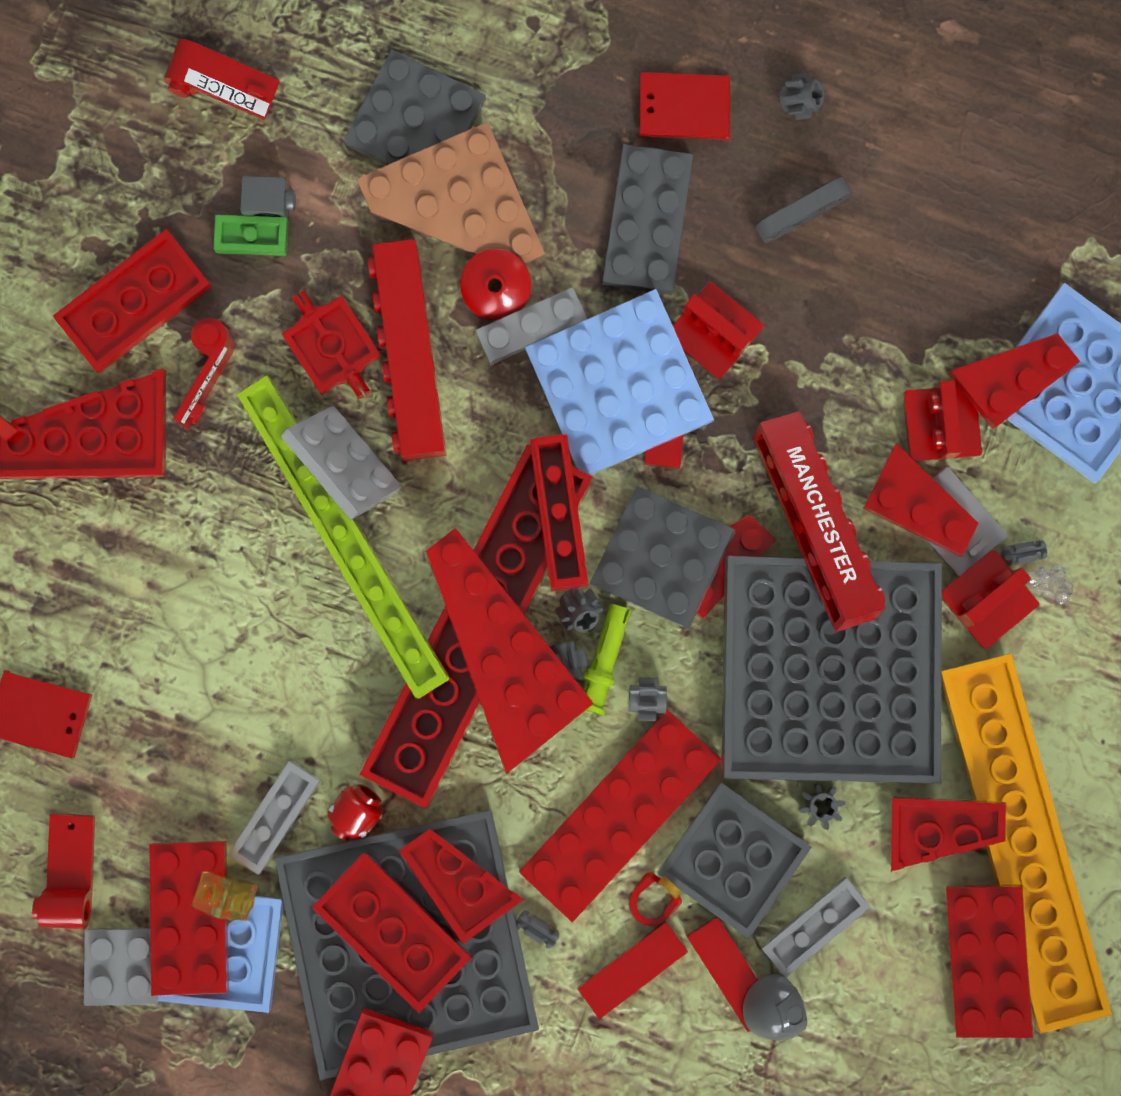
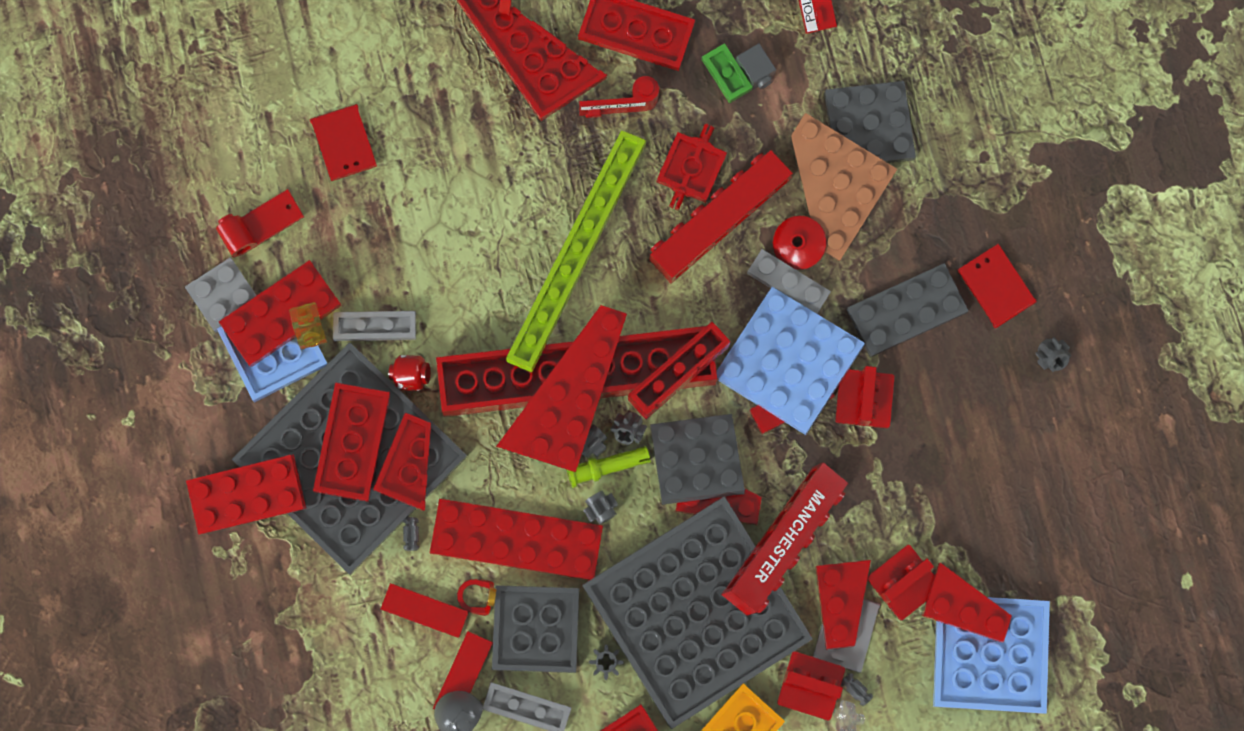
camera: 50 degrees right, 5 degrees down
light grey plate [281,405,402,520] -> none
dark grey beam [755,177,853,244] -> none

